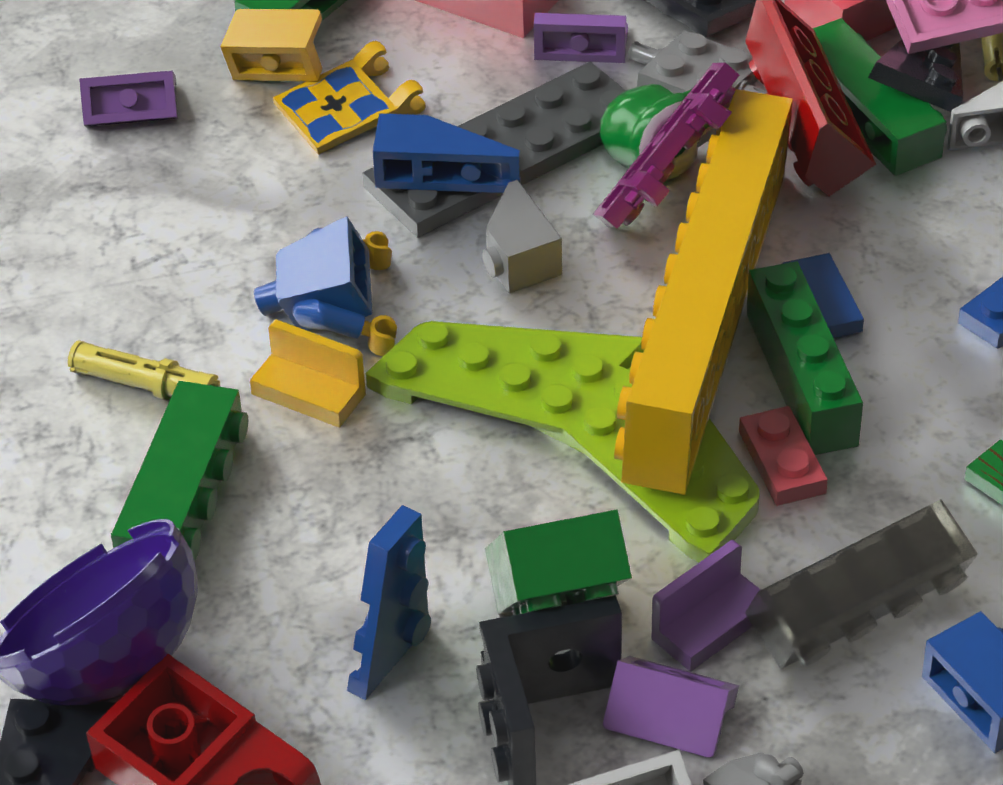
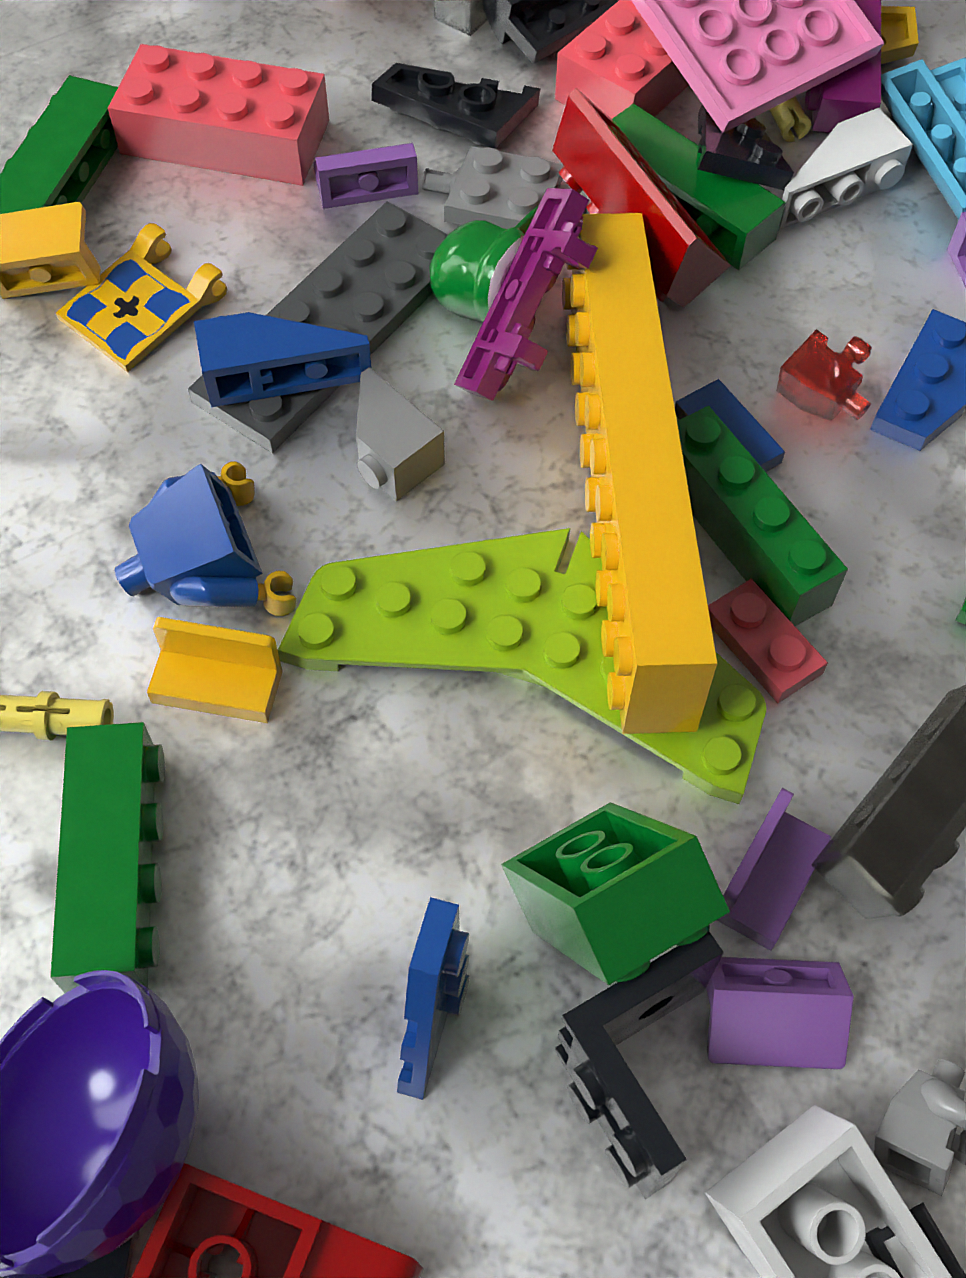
camera: 20 degrees left, 15 degrees up
none -> clear red piece [776,329,872,421]

